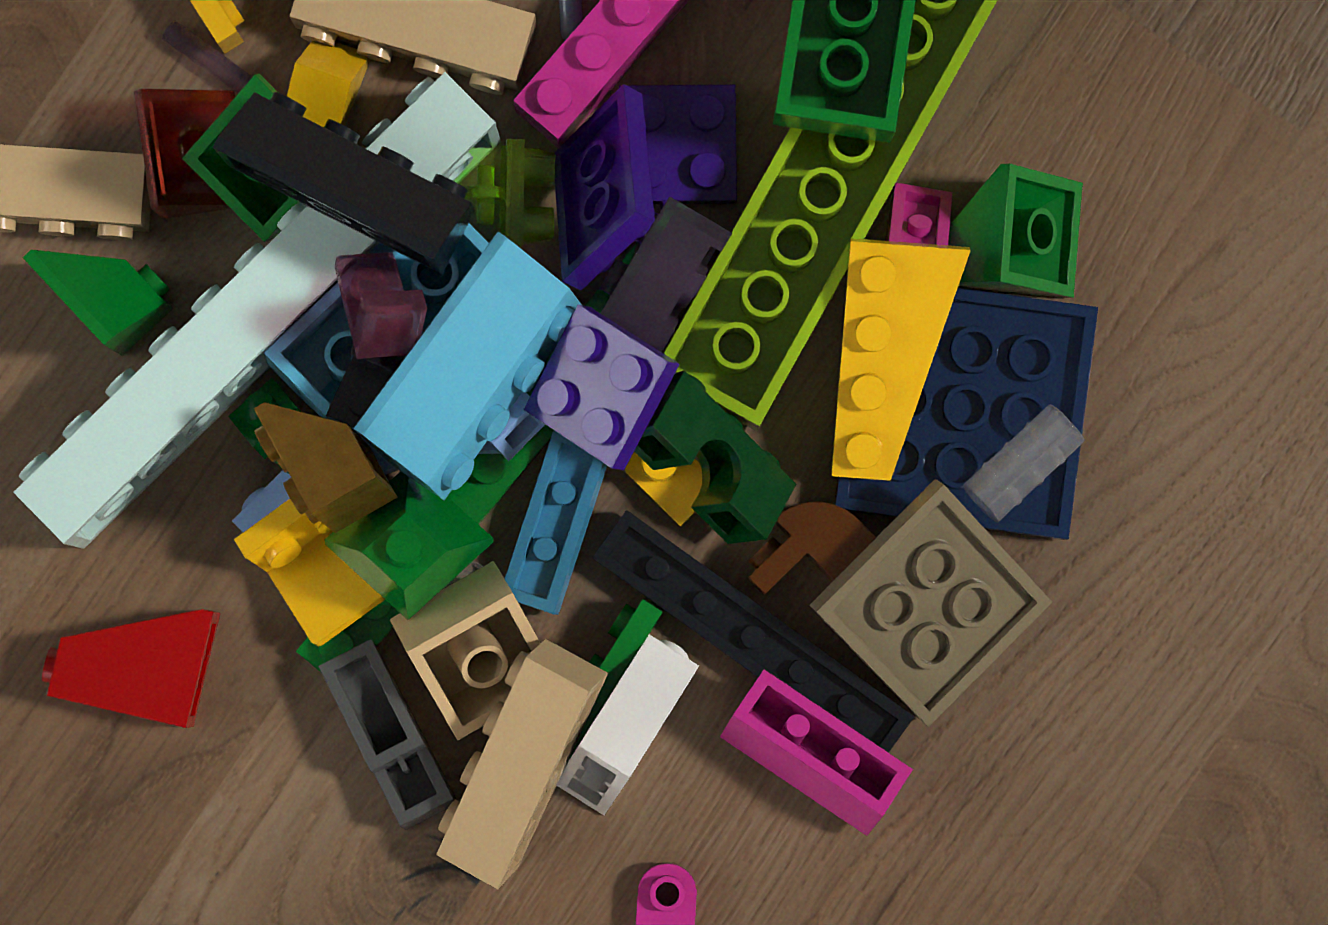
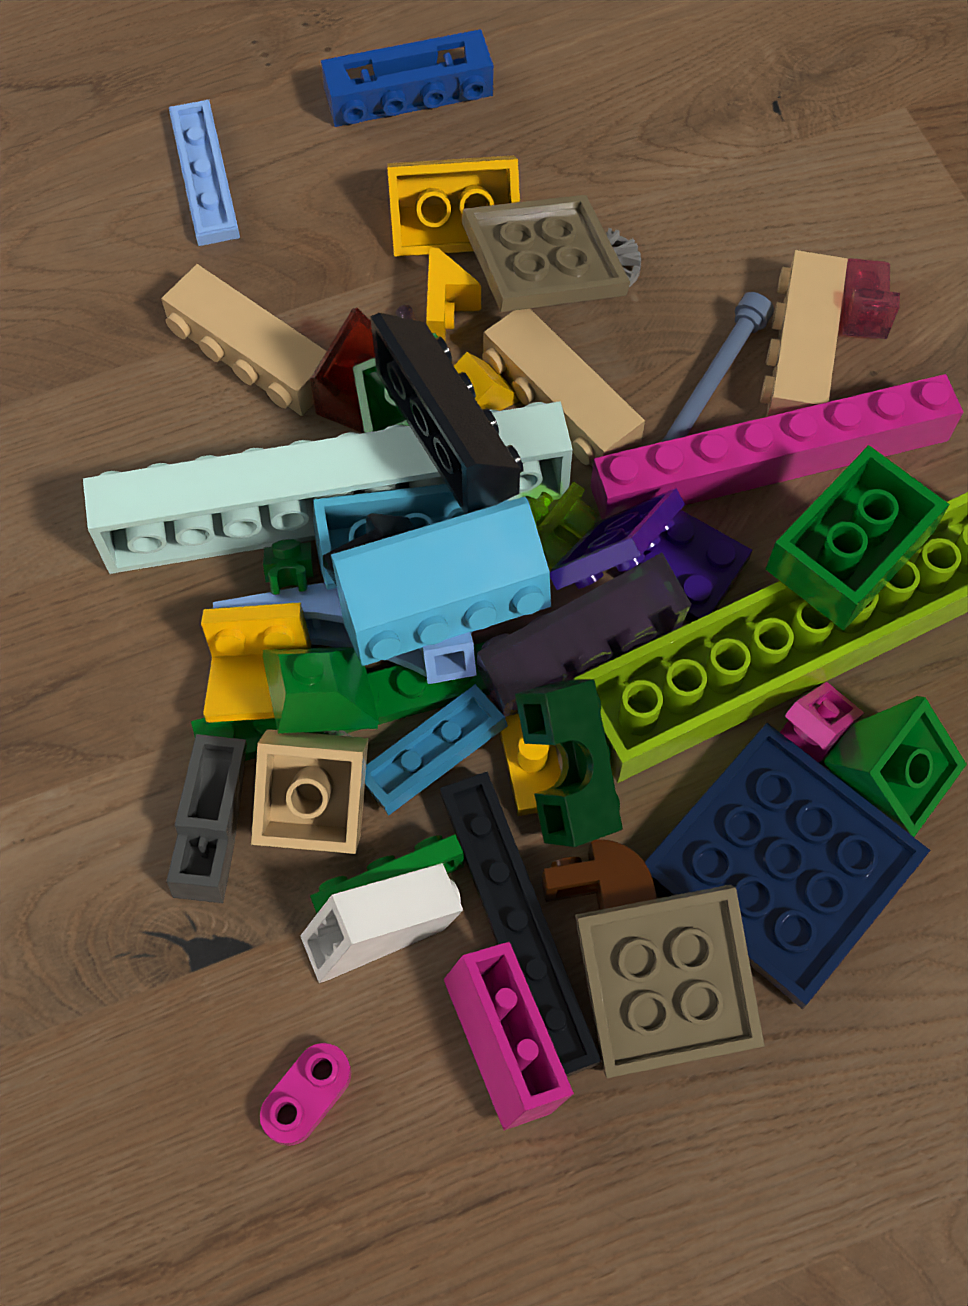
camera: 40 degrees right, 20 degrees down
green slope [22,249,174,356] -> none
red slope [42,609,221,728] -> none
pearl gold slope [254,402,398,533] -> none
clear pink bracket [334,252,427,359] -> none
tan brick [436,639,608,889] -> none
plate [524,304,680,470] -> none
yellow wing [831,238,971,481] -> none
clear axle [963,404,1085,523] -> none

